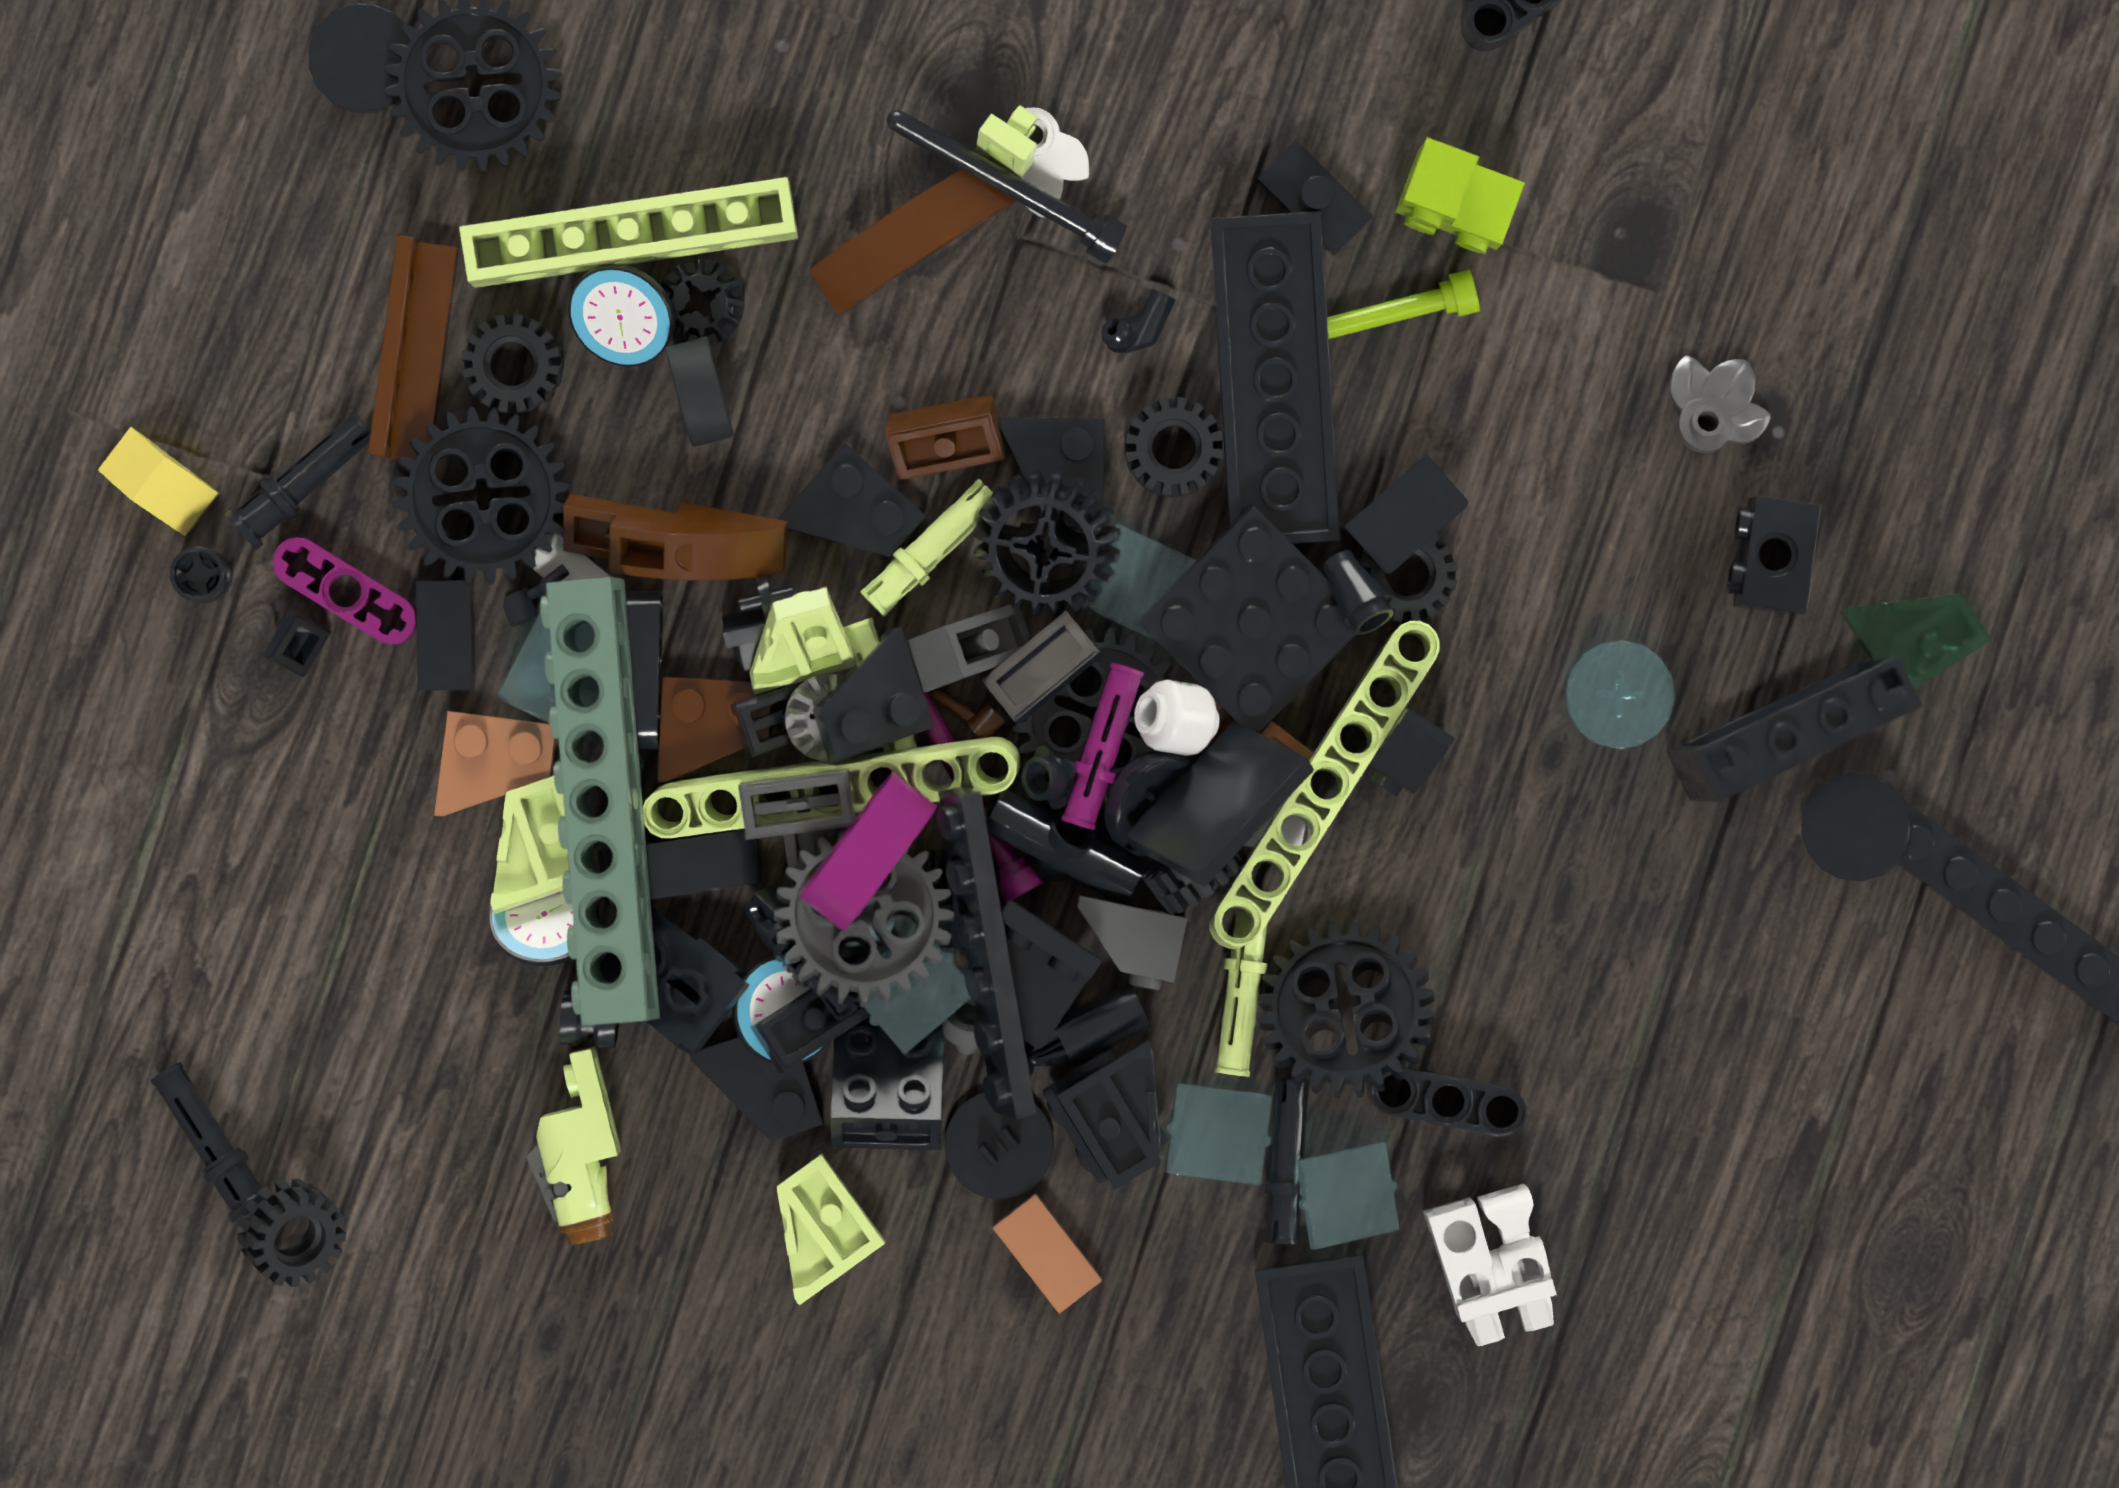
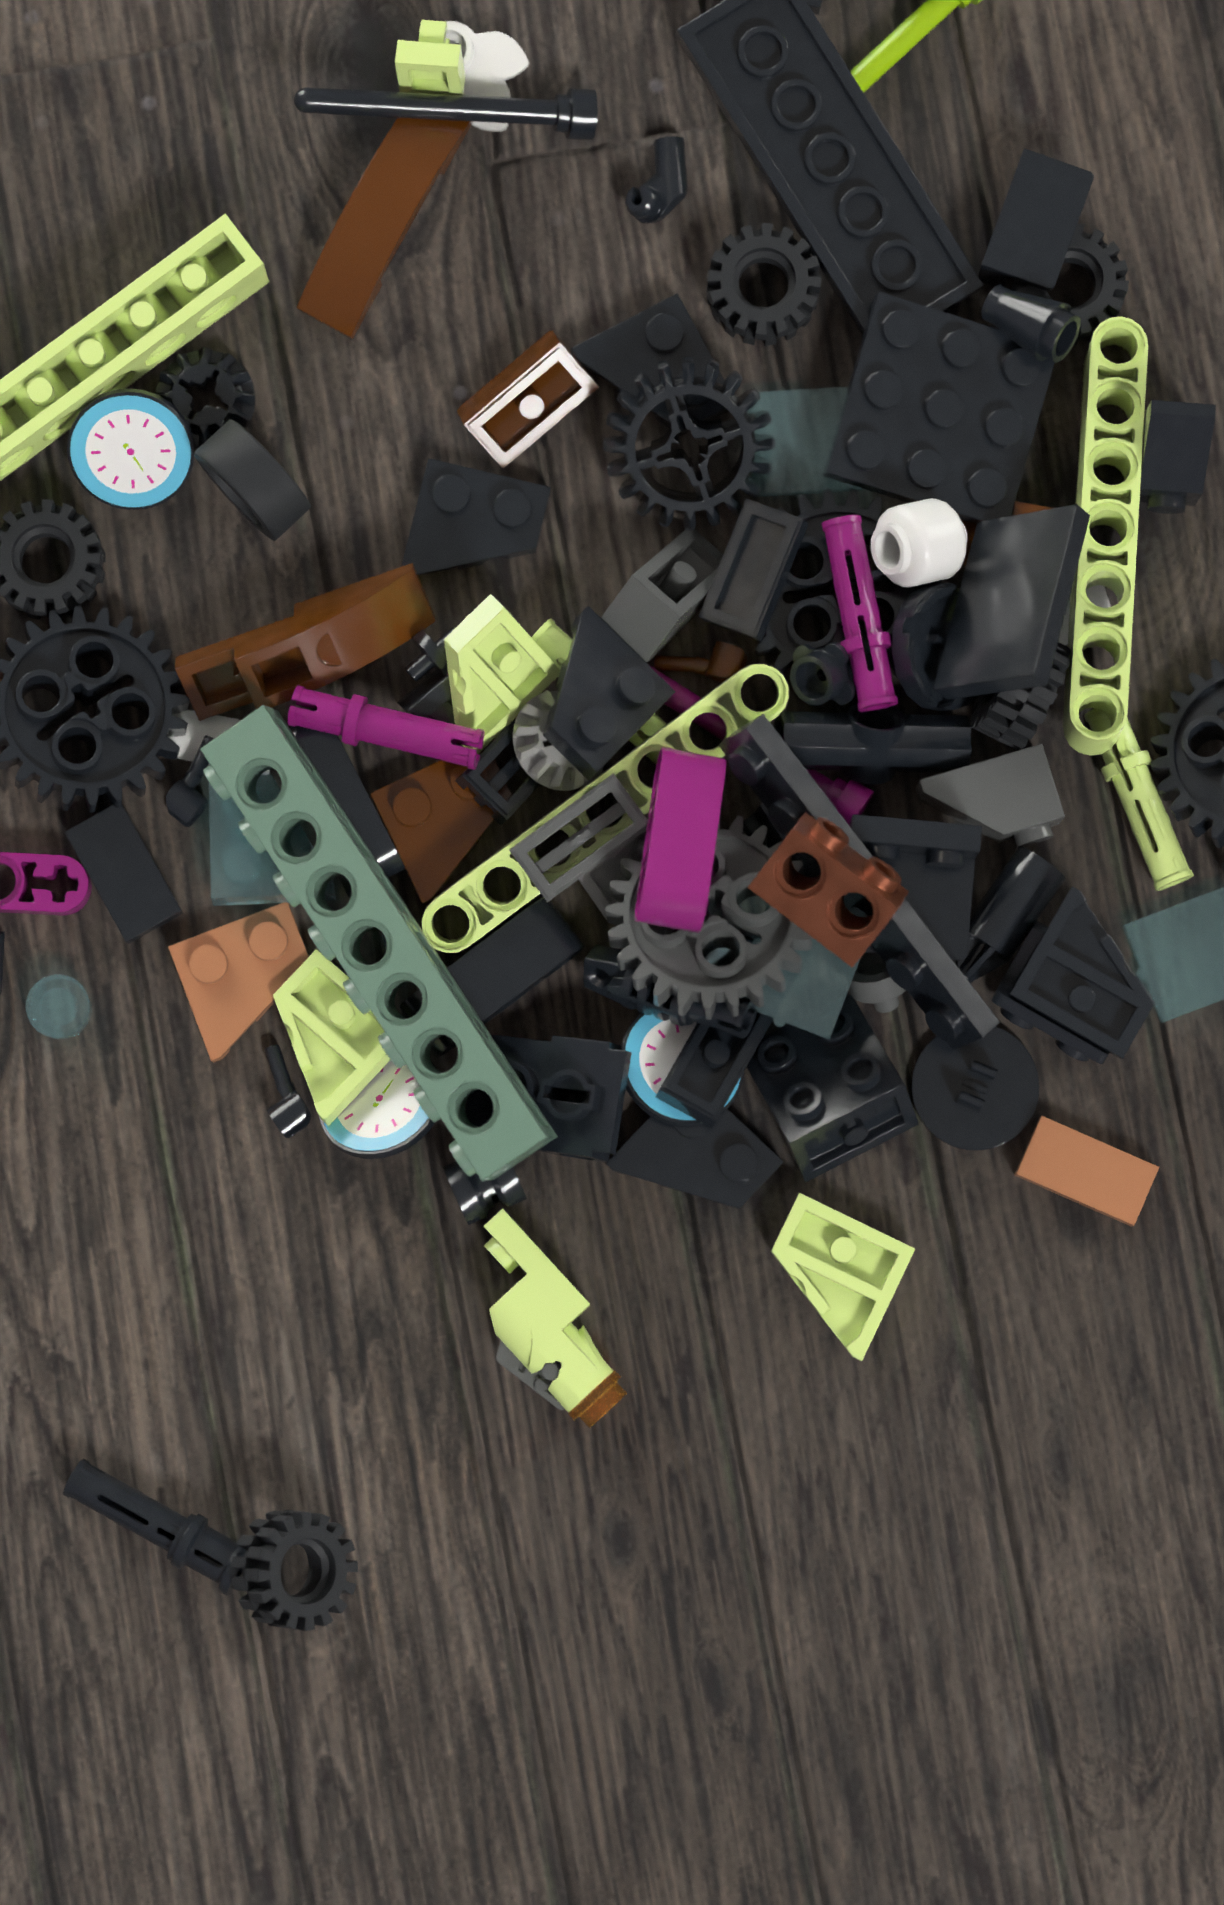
camera: 35 degrees left, 5 degrees down
yellowish green pin [860,479,994,617] -> none
none -> clear light blue tile [26,974,92,1040]
none -> black hand [264,1045,311,1138]
none -> magenta pin [288,685,485,770]
none -> copper brick [748,812,909,968]

